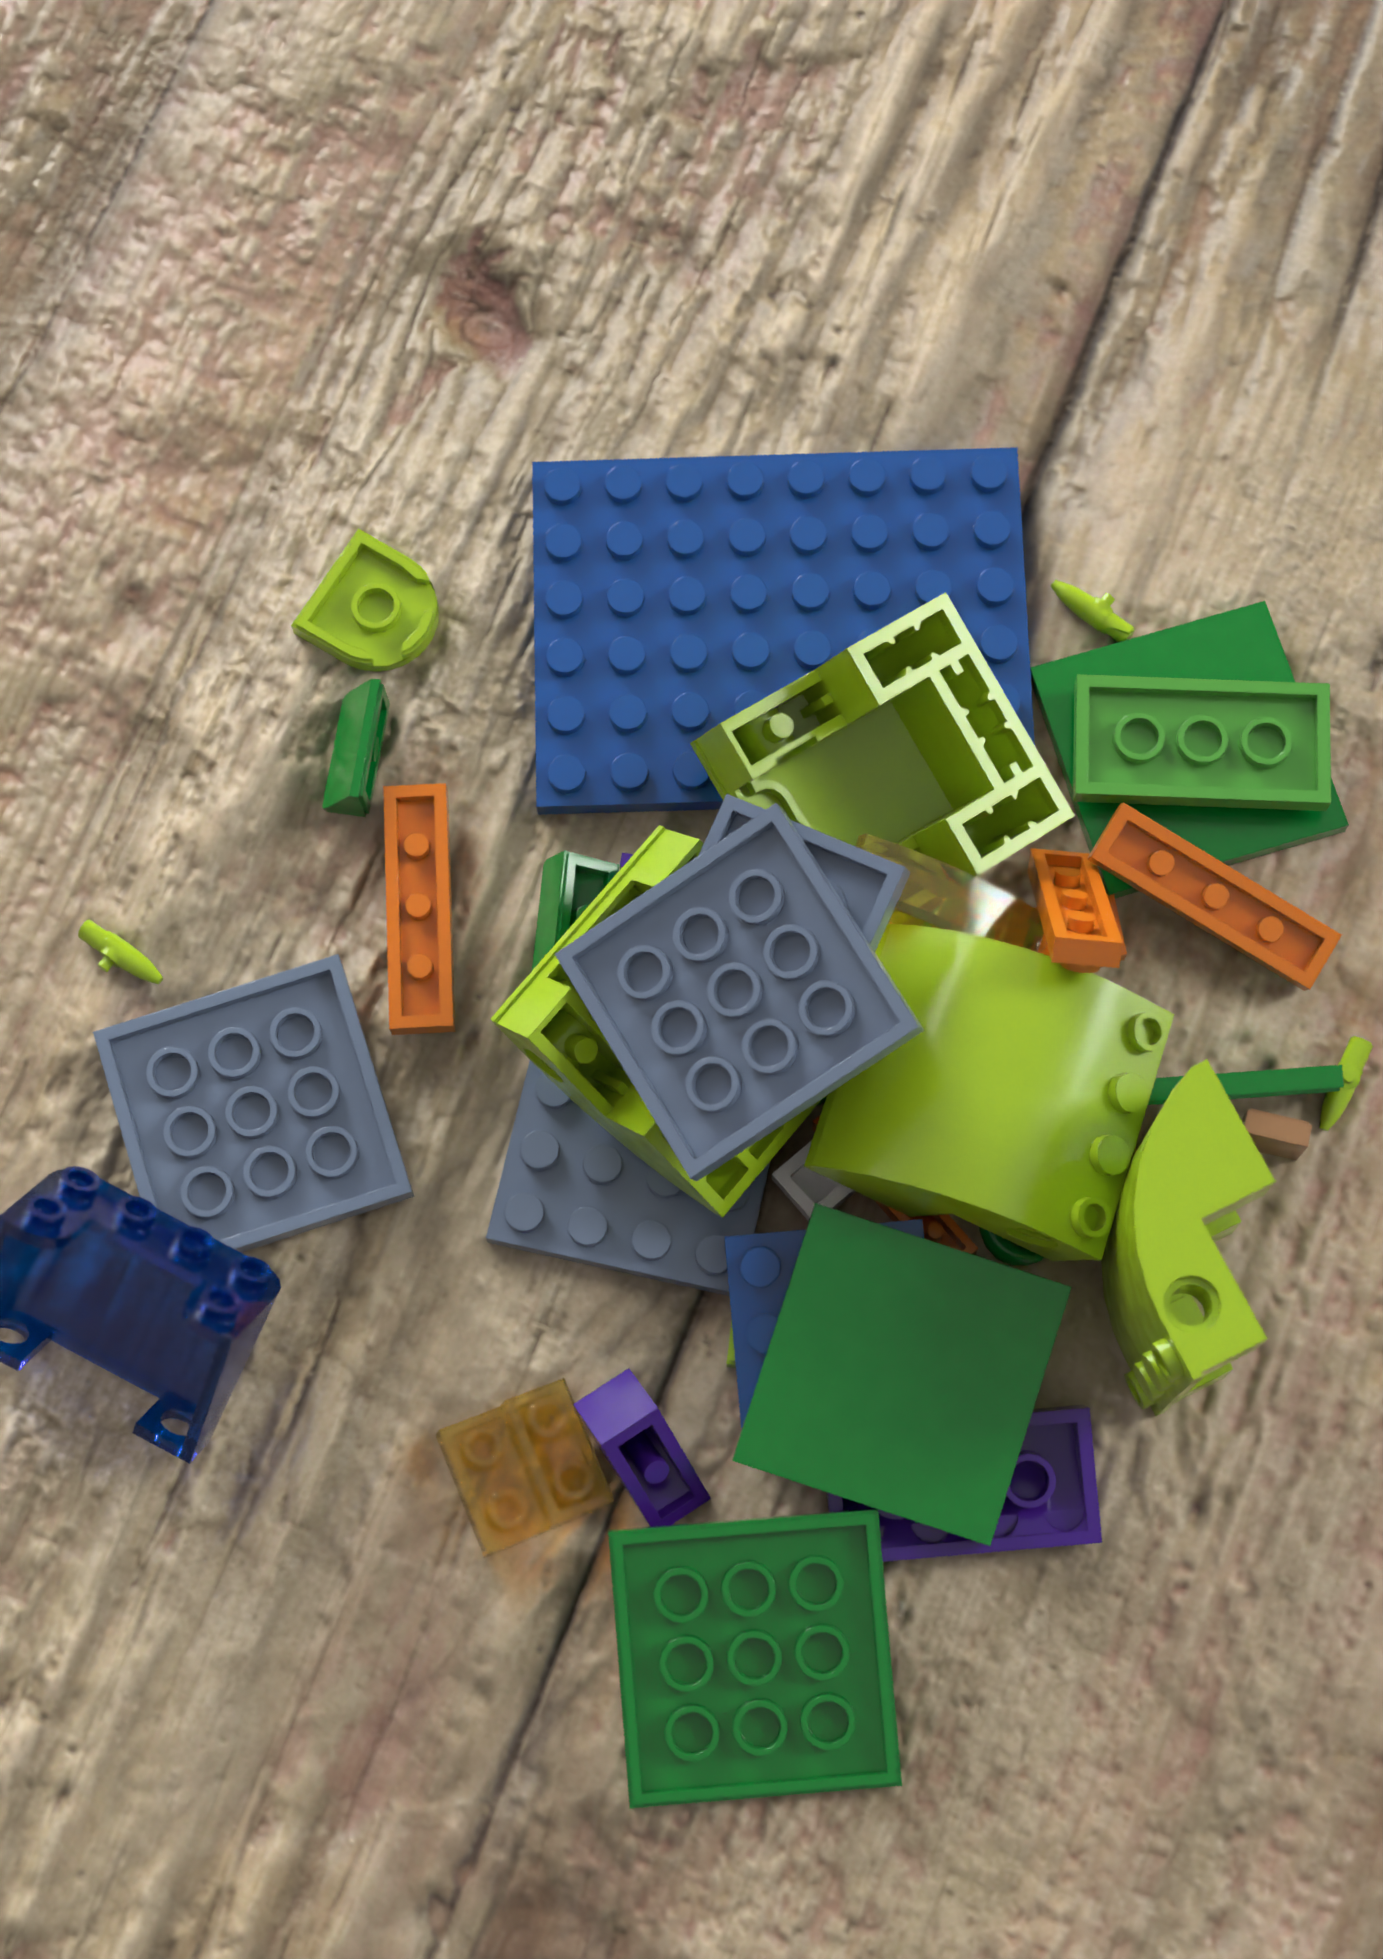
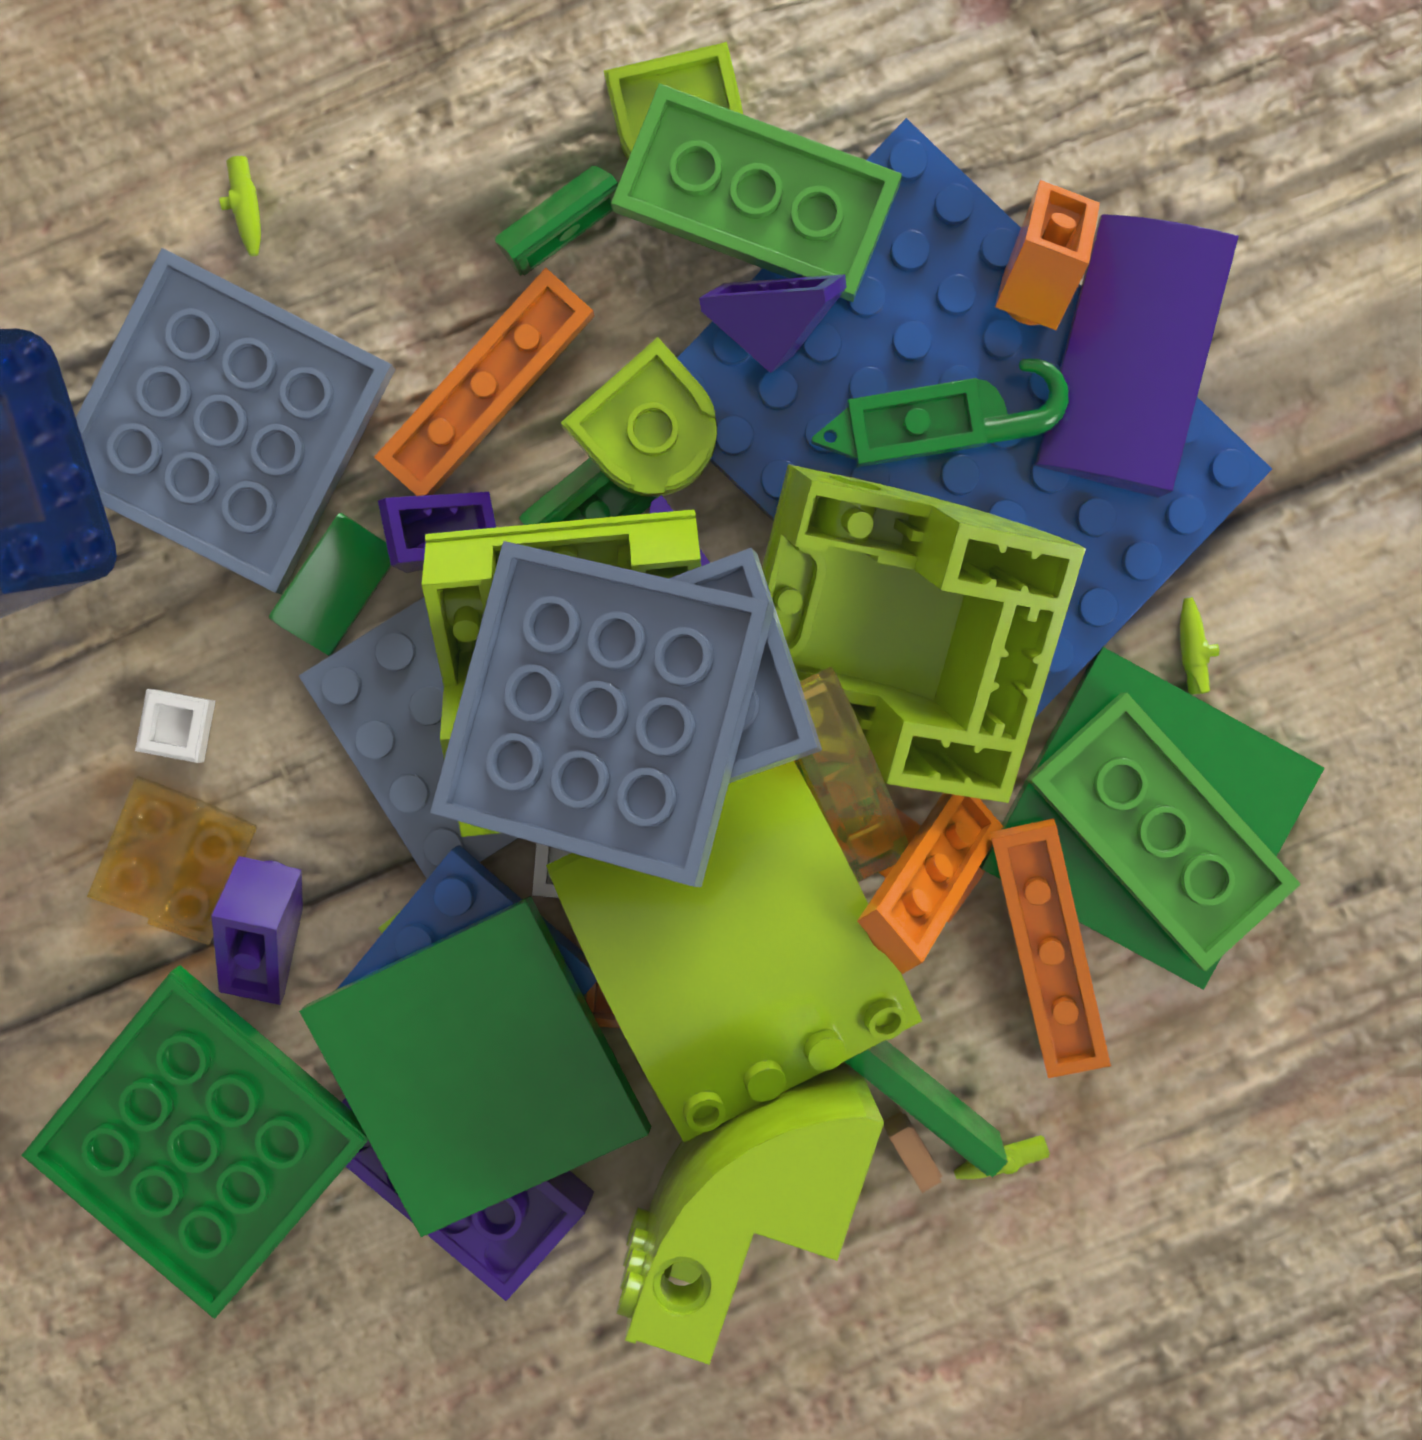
camera: 45 degrees right, 15 degrees up
none -> white tile [135,689,215,763]
none -> green slope [268,513,392,656]
none -> dark purple slope [378,492,496,573]
none -> lime tile [561,337,717,496]
none -> bright green plate [611,83,902,302]
none -> dark purple slope [699,274,847,373]
none -> green plate [811,358,1069,468]
none -> orange slope [995,180,1100,330]
none -> dark purple slope [1035,214,1239,498]

